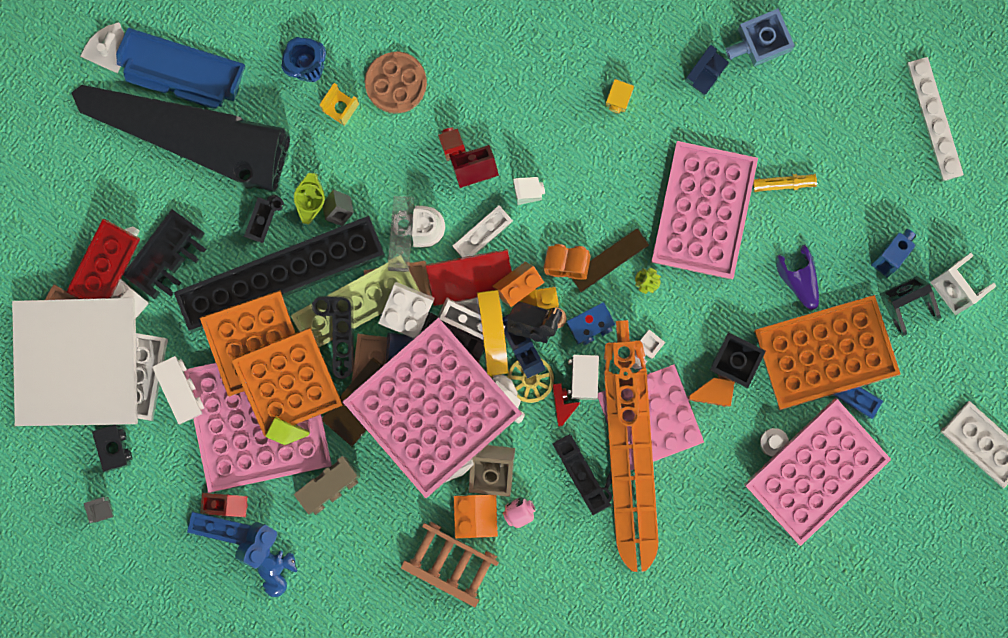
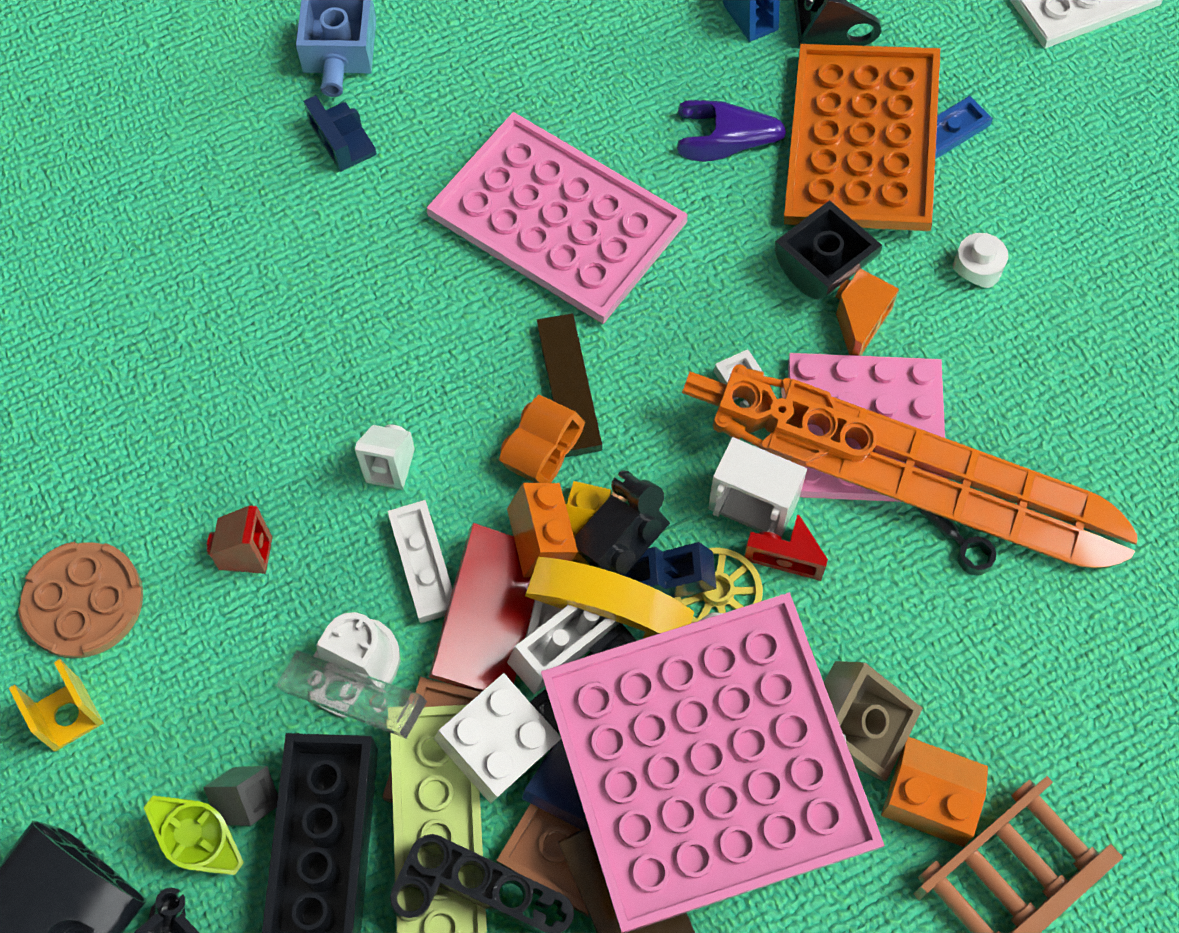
camera: 70 degrees left, 20 degrees down
dark red brick [450,145,499,188] -> none
bright pink head [503,497,536,528] -> none
black slope [552,434,611,516] -> none
blue brick [566,302,615,346] -> none
yellow brick [606,79,634,114] -> none
lime gear [635,267,661,294] -> none
bright pink plate [744,398,891,546] -> none
yellow pin [753,174,817,192] -> none

